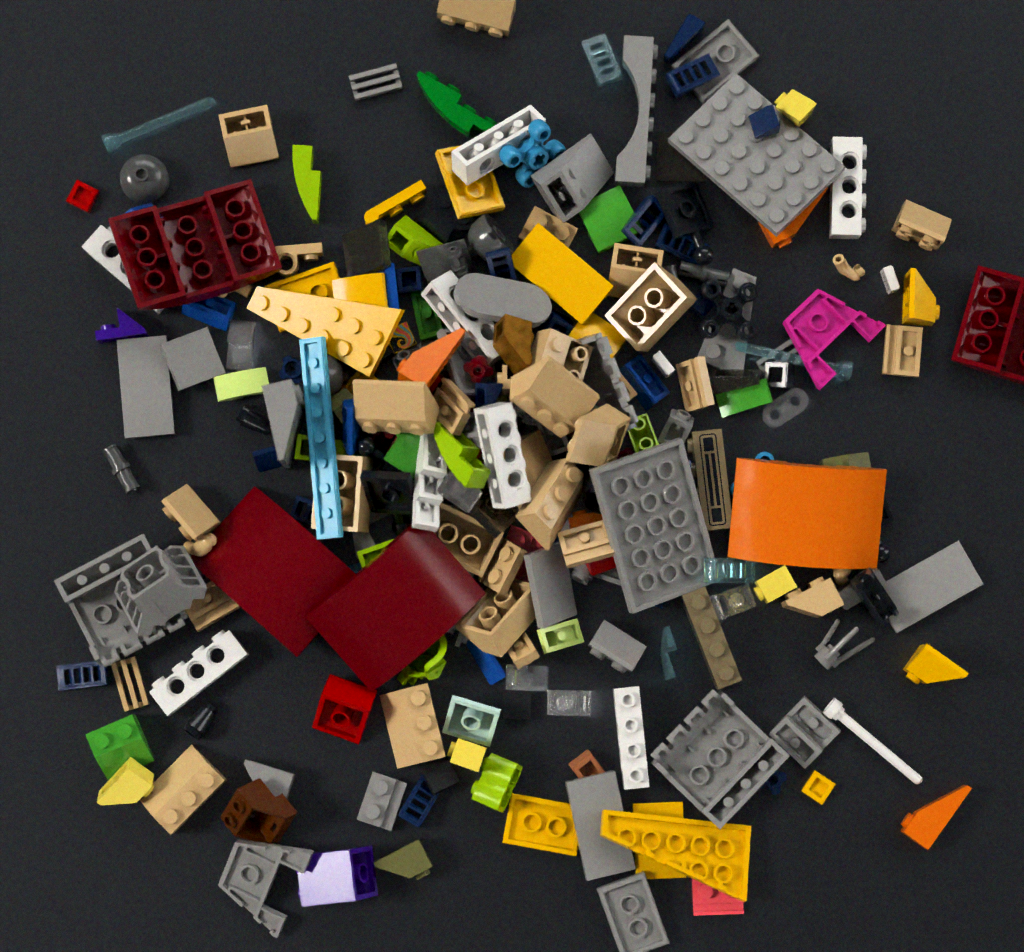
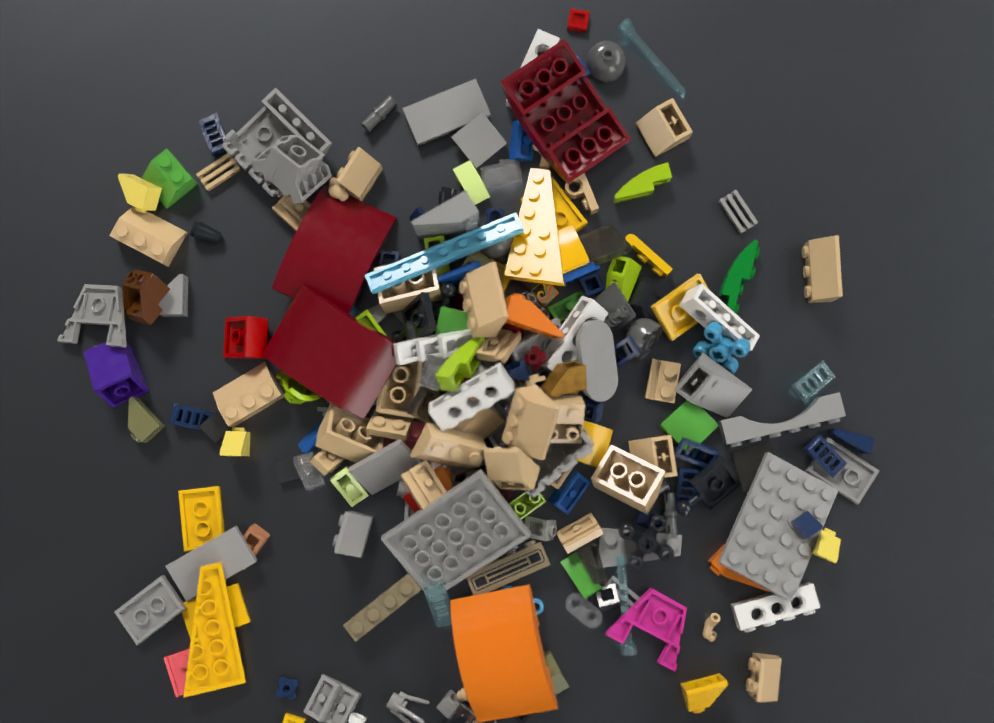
camera: 80 degrees right, 0 degrees up
dark purple slope [95,308,149,344] -> none
white brick [149,630,250,716] -> none
light grey plate [357,772,407,831] -> none
light aqua slope [442,695,501,747] -> none
lime brick [471,753,523,813] -> none
yellow tile [511,223,615,325] -> none
clear slope [547,690,592,716] -> none
white brick [613,686,649,790] -> none
light grey slope [650,689,790,829] -> none
white tile [651,350,675,378] -> none
clear light blue slope [660,626,677,681] -> none
clear slope [710,583,756,620] -> none
light yellow slope [753,565,797,604] -> none
tan slope [781,576,845,618] -> none
white tile [880,265,900,295] -> none
tan plate [882,324,923,378] -> none

